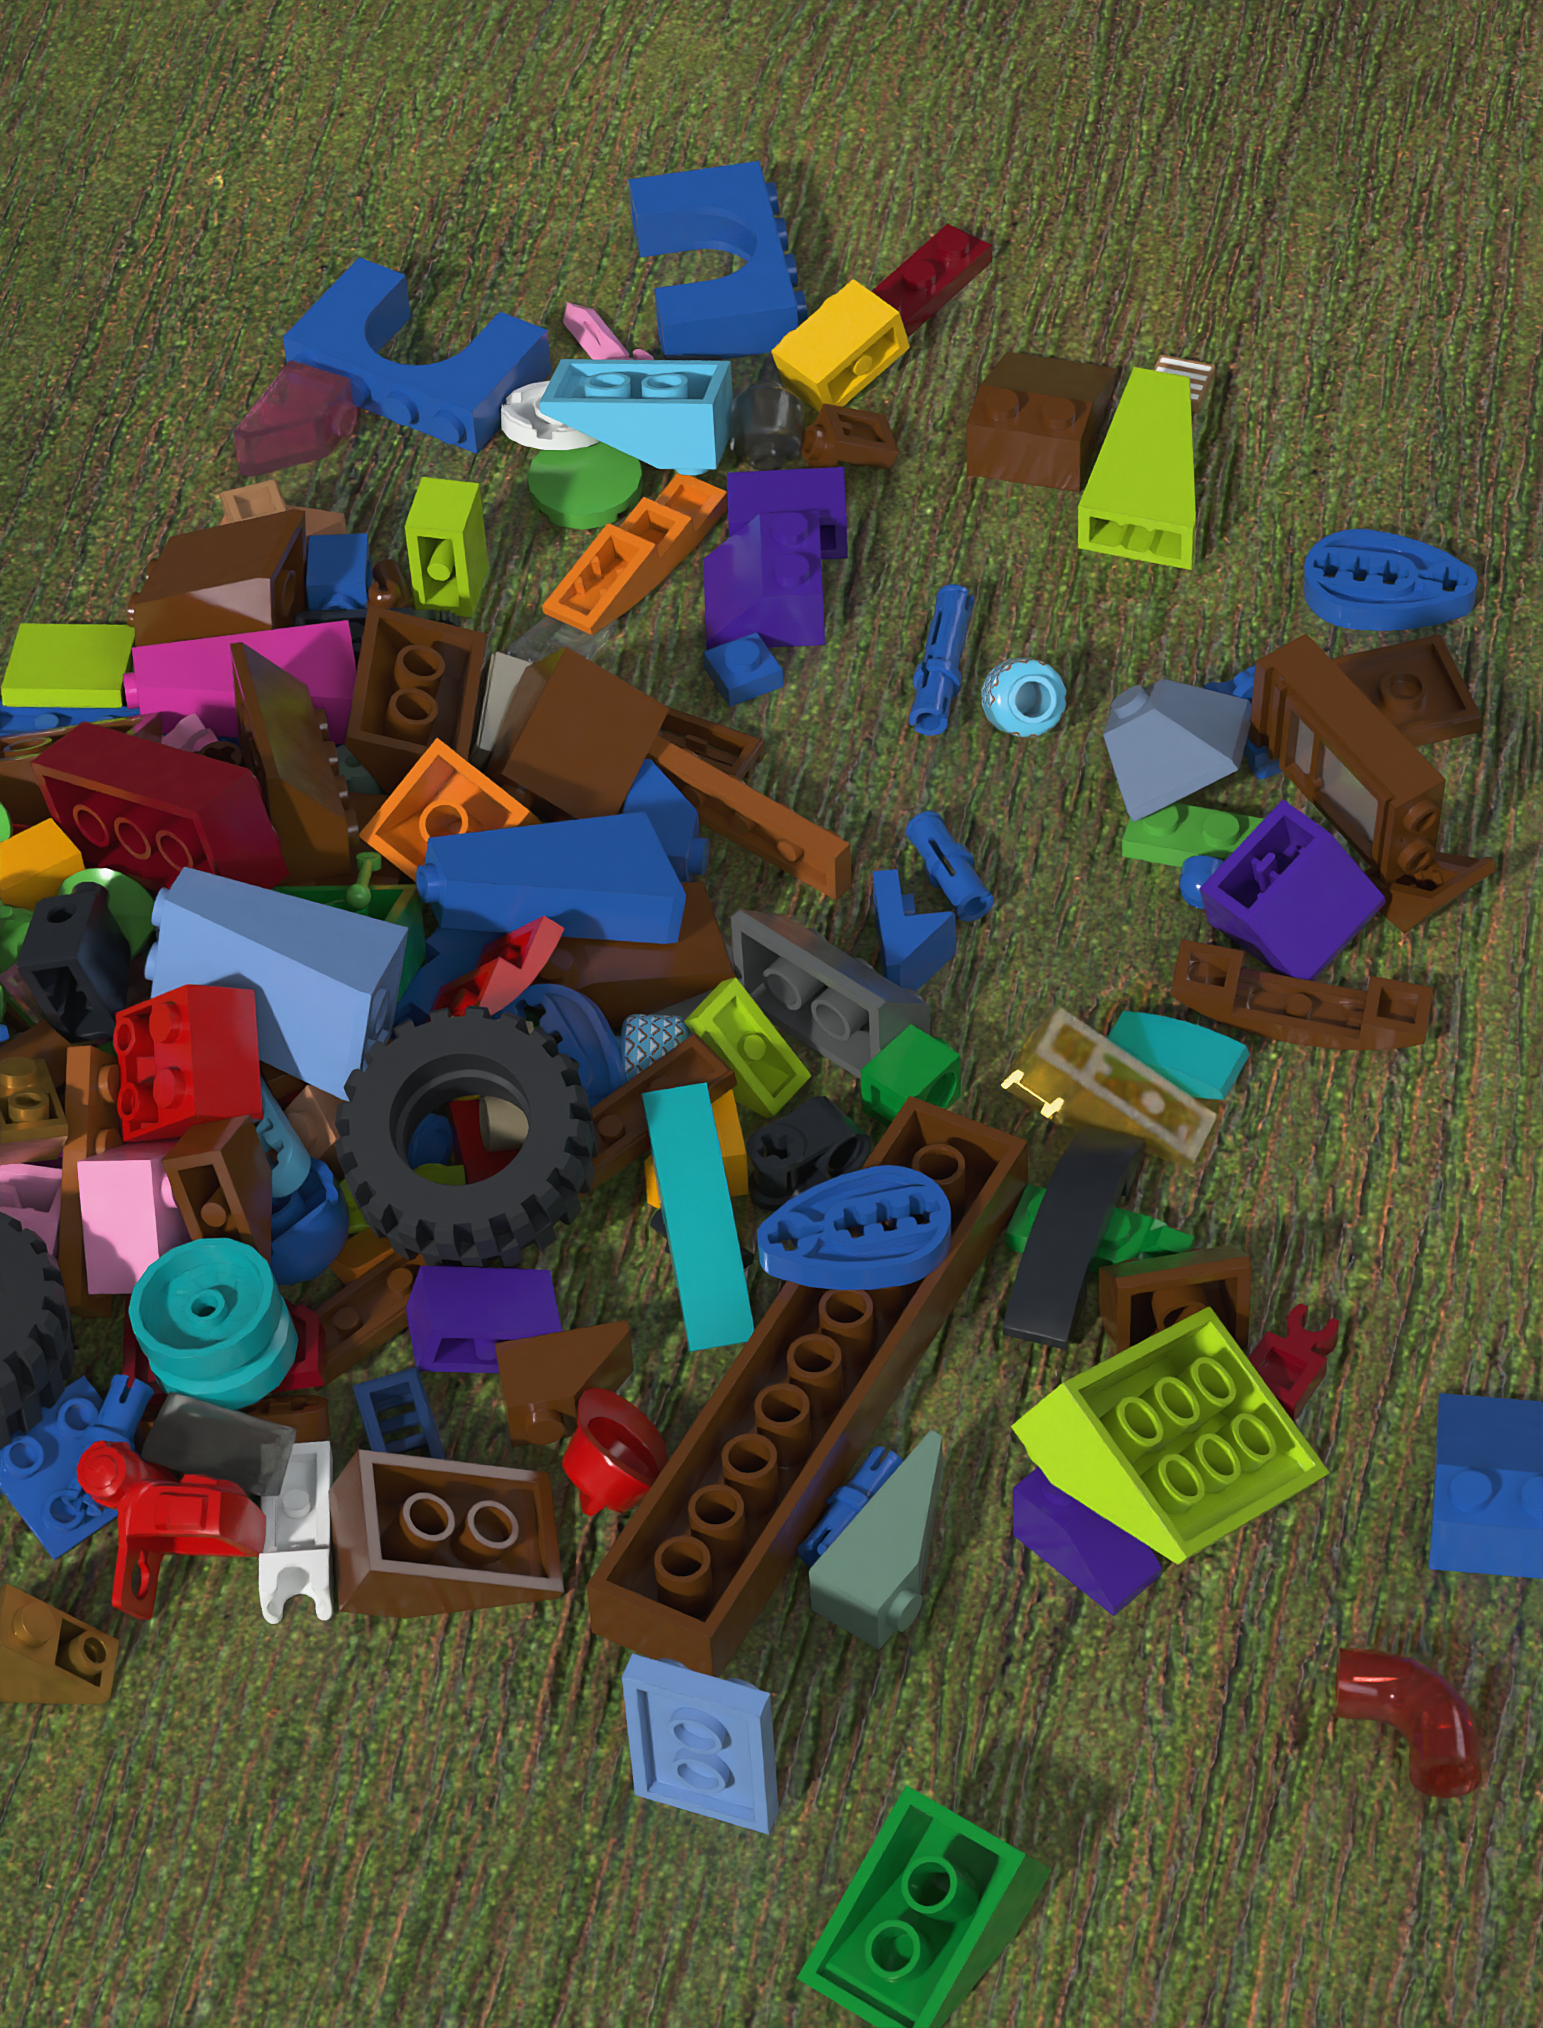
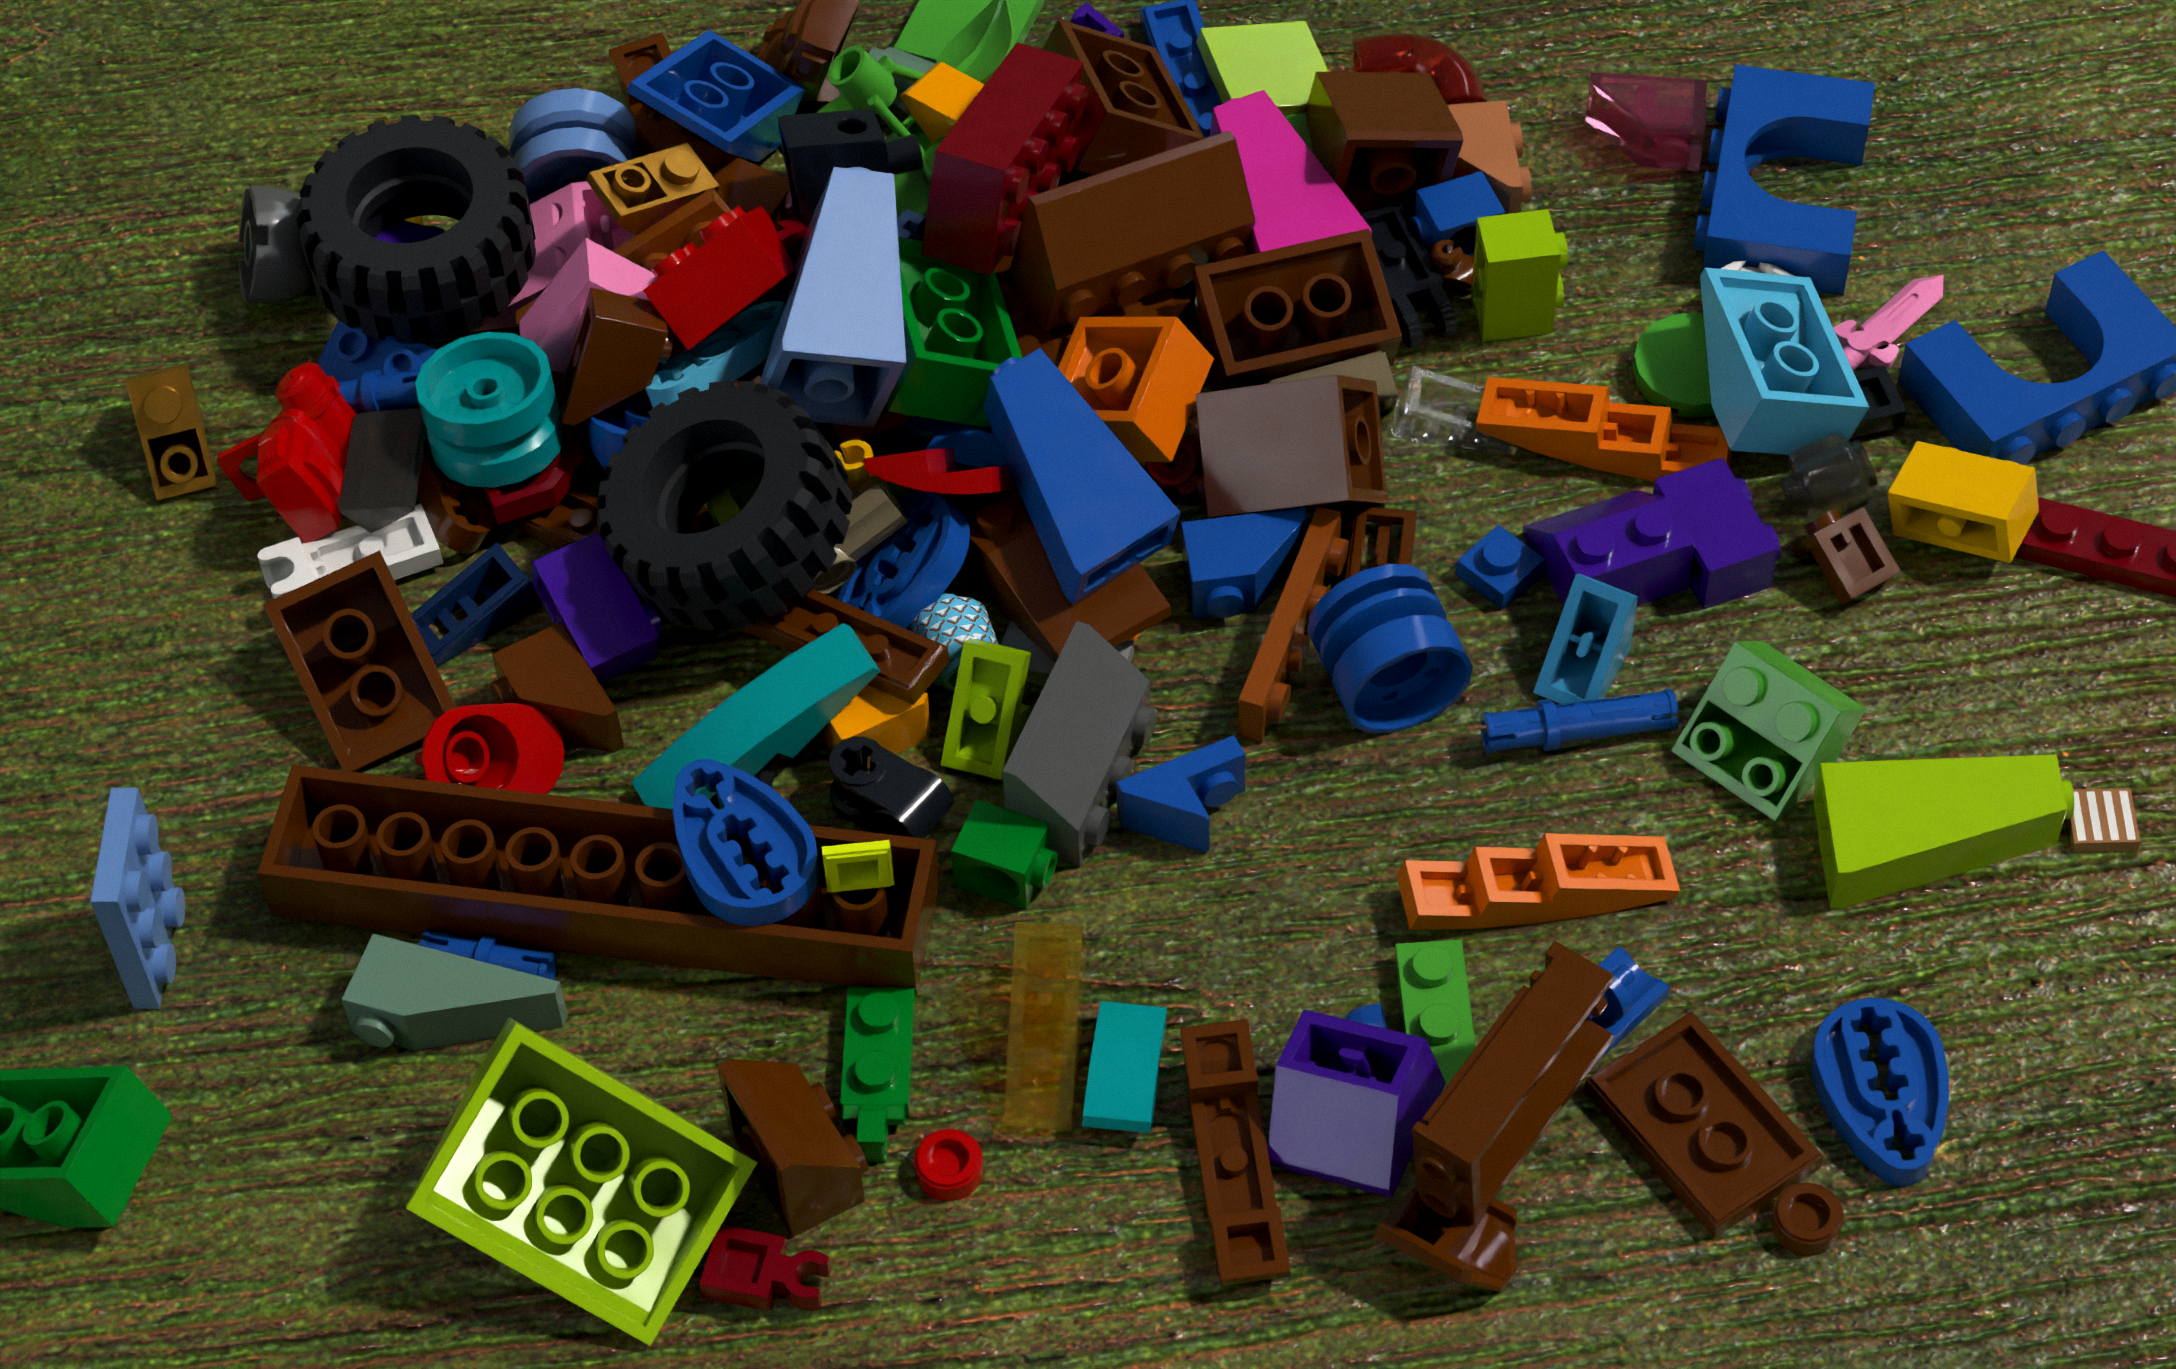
camera: 70 degrees right, 5 degrees up
medium nougat tile [220,479,288,524] -> none
bright green hinge [346,852,382,909] -> none
blue pin [906,811,994,922] -> none
reddish brown slope [966,352,1118,493] -> none
medium azure head [981,657,1066,738] -> none
black slope [1003,1125,1146,1350] -> none
sand blue slope [1103,679,1252,822] -> none
none -> neon yellow slope [822,840,894,893]
none -> red tile [914,1129,984,1201]
none -> blue wheel [1307,564,1473,733]
none -> clear red cylinder [1352,34,1488,105]
none -> orange slope [1396,833,1680,930]
none -> dark azure slope [1533,573,1638,704]
none -> bright green slope [1671,641,1867,821]
none -> reddish brown tile [1771,1183,1844,1256]

